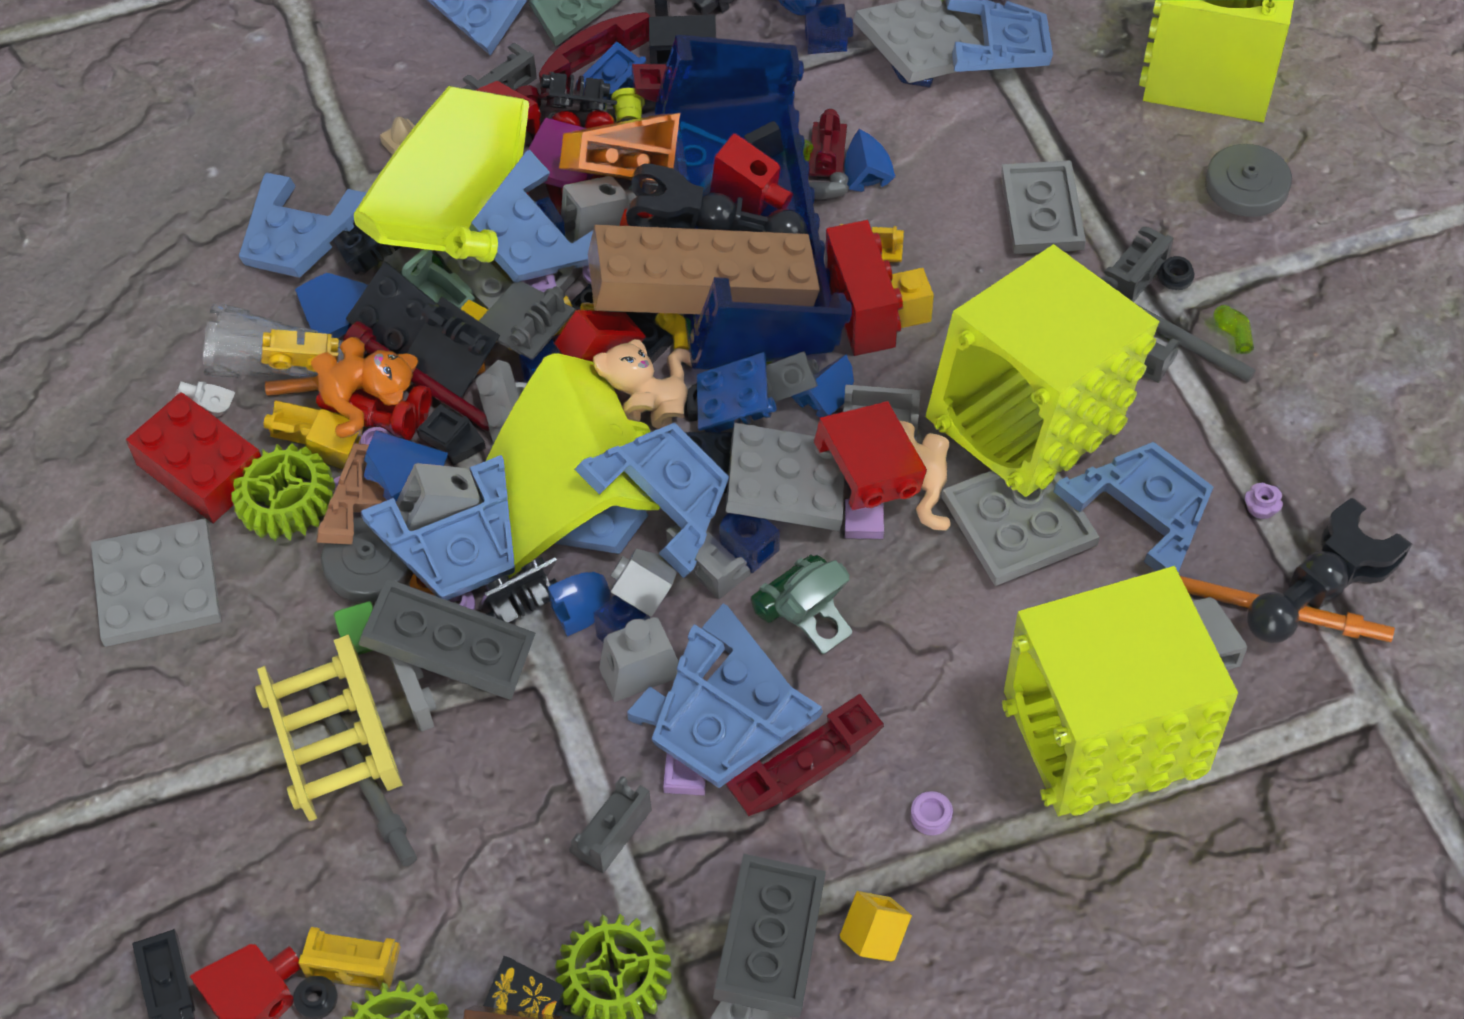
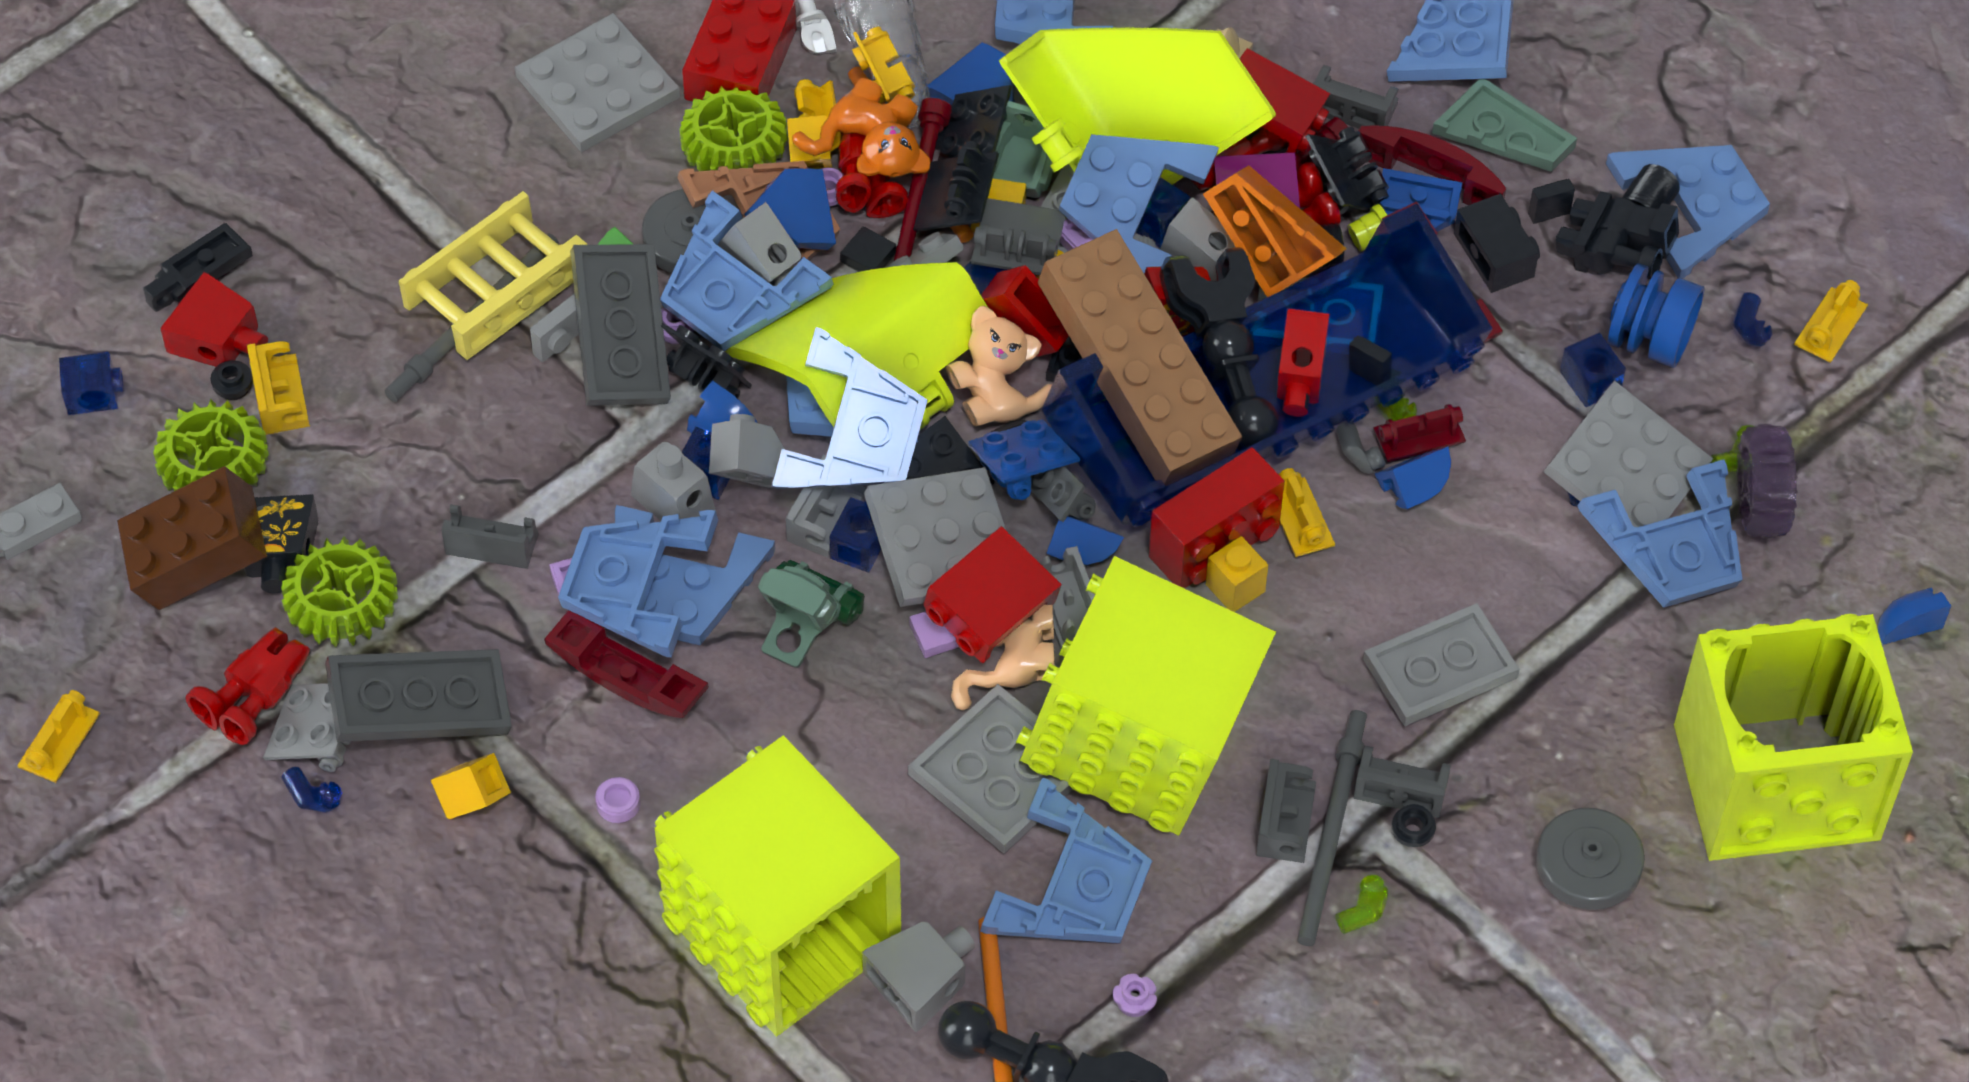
camera: 65 degrees right, 0 degrees up
black tile [417,405,471,453] -> none

